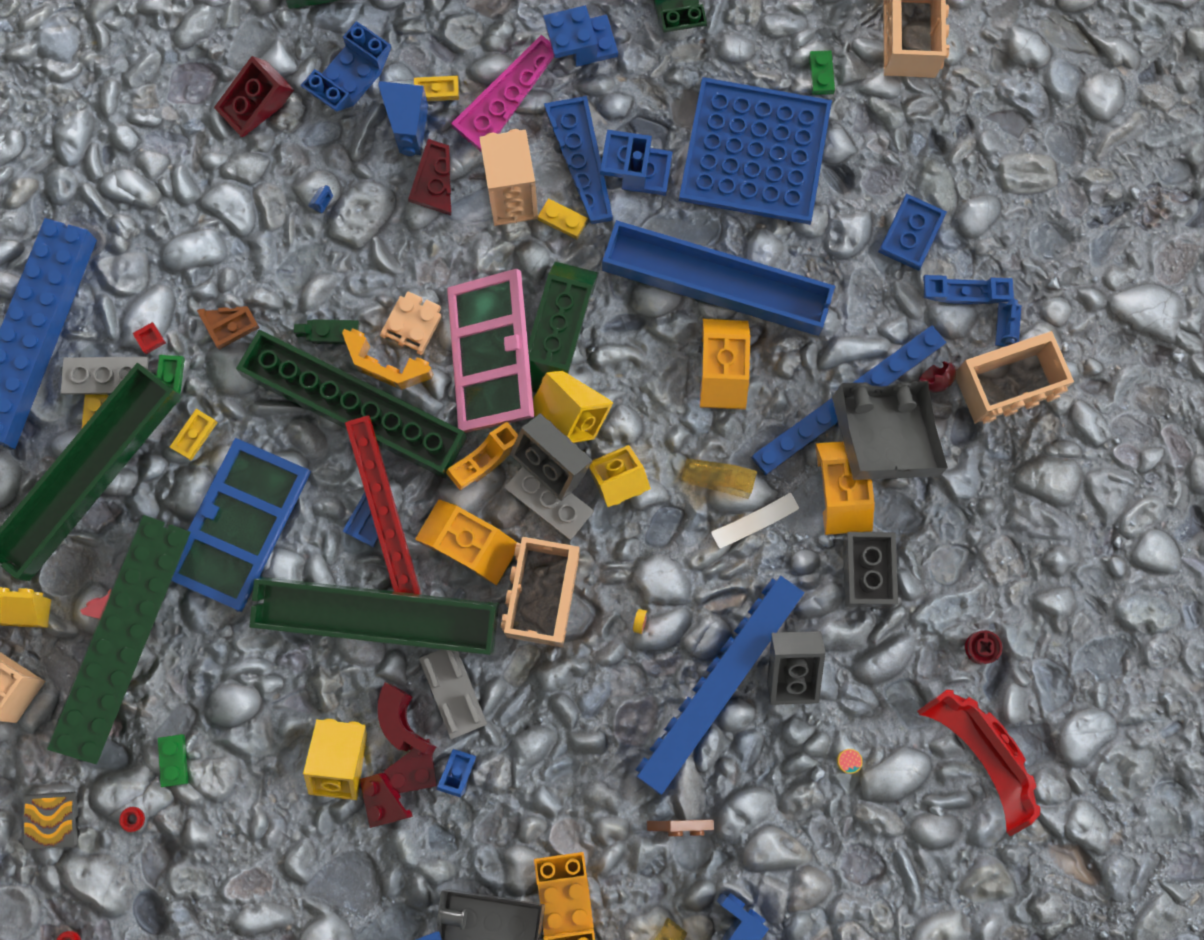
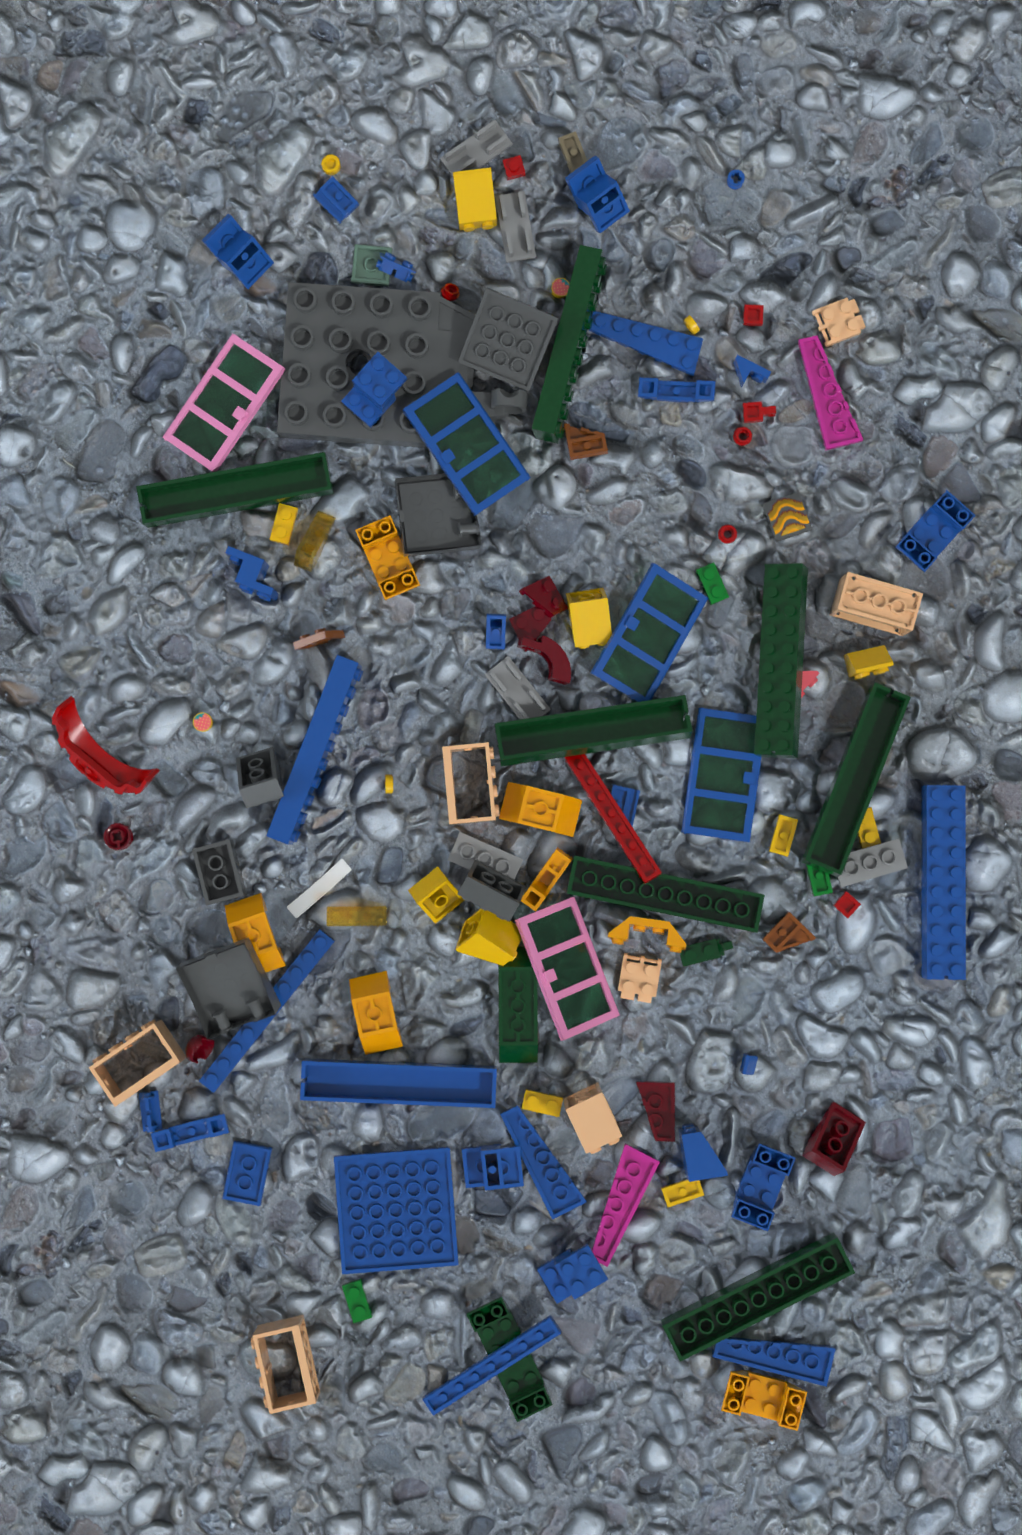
camera: 170 degrees right, 10 degrees up
none -> door [590,563,708,702]

